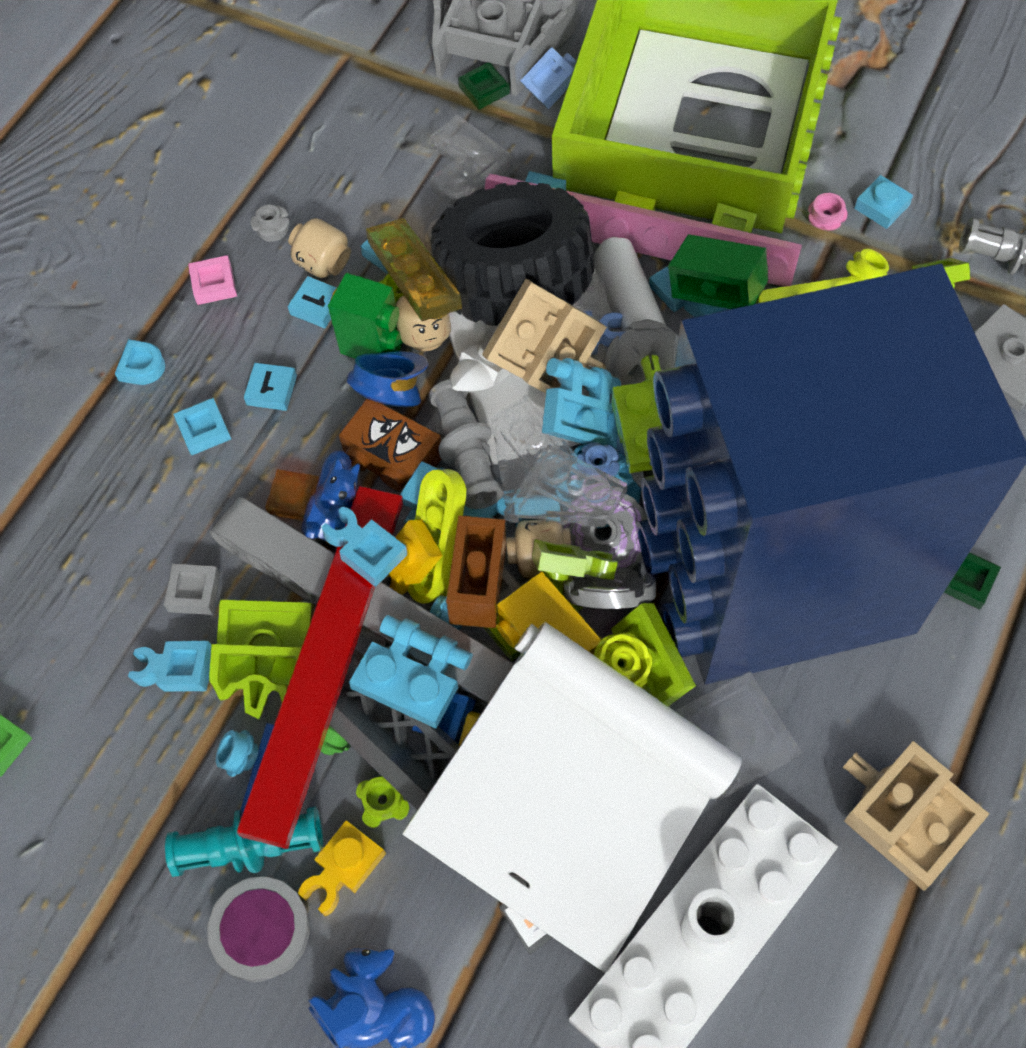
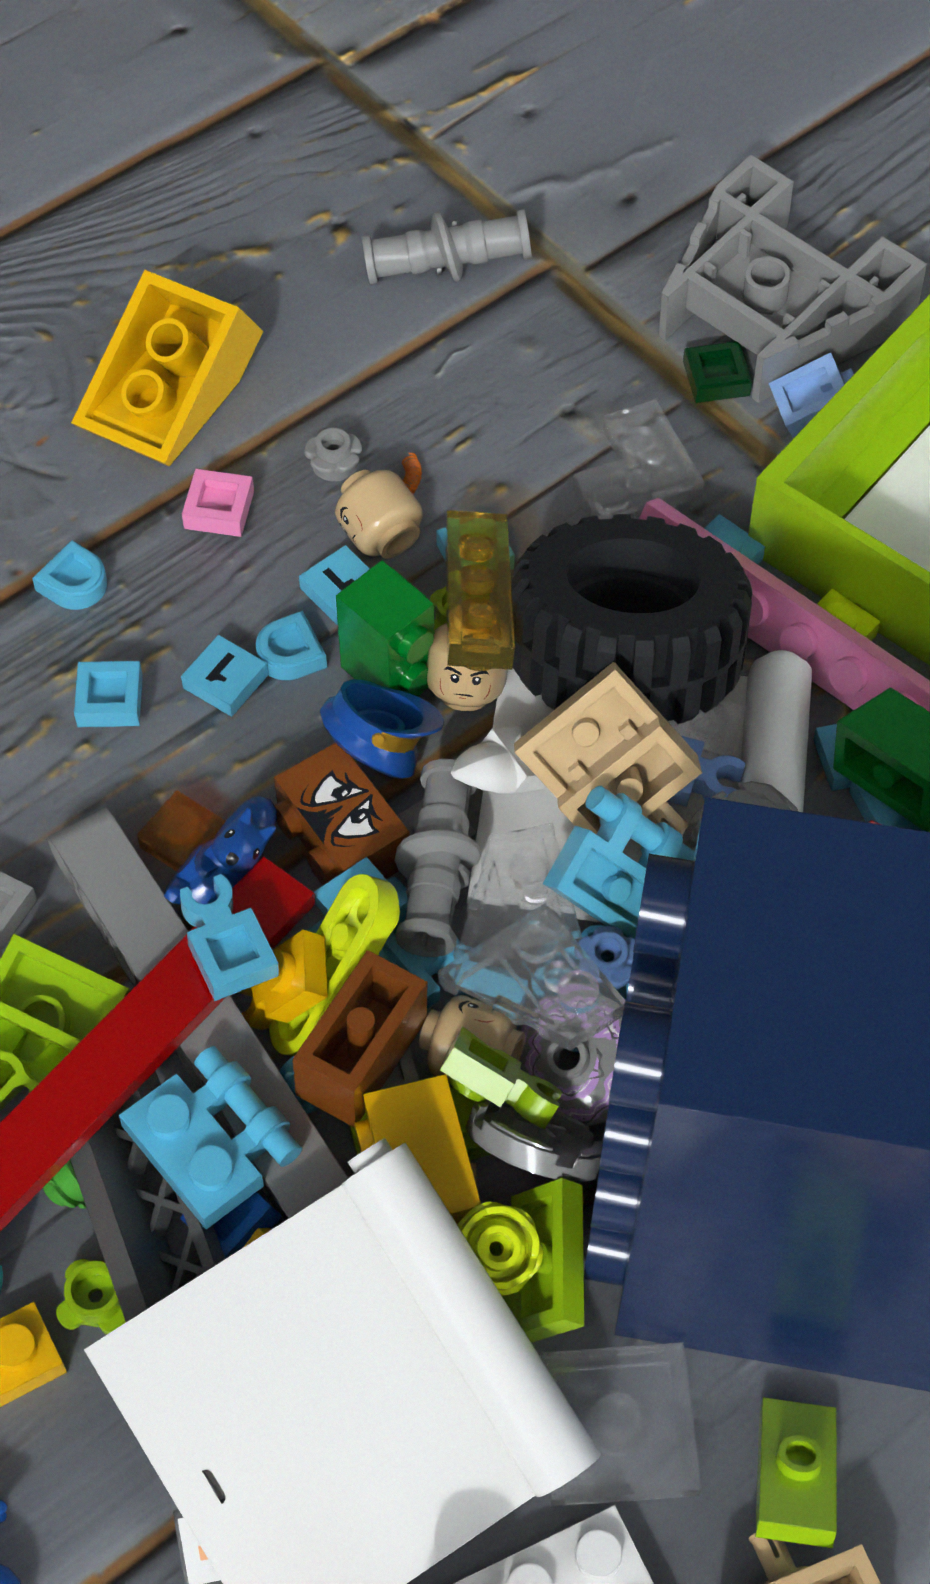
camera: 20 degrees right, 5 degrees down
none -> yellow slope [71,269,263,467]
none -> medium azure tile [256,610,327,680]
none -> light grey piece [362,210,532,285]
none -> orange leg [402,453,422,495]
none -> lime plate [755,1397,837,1548]

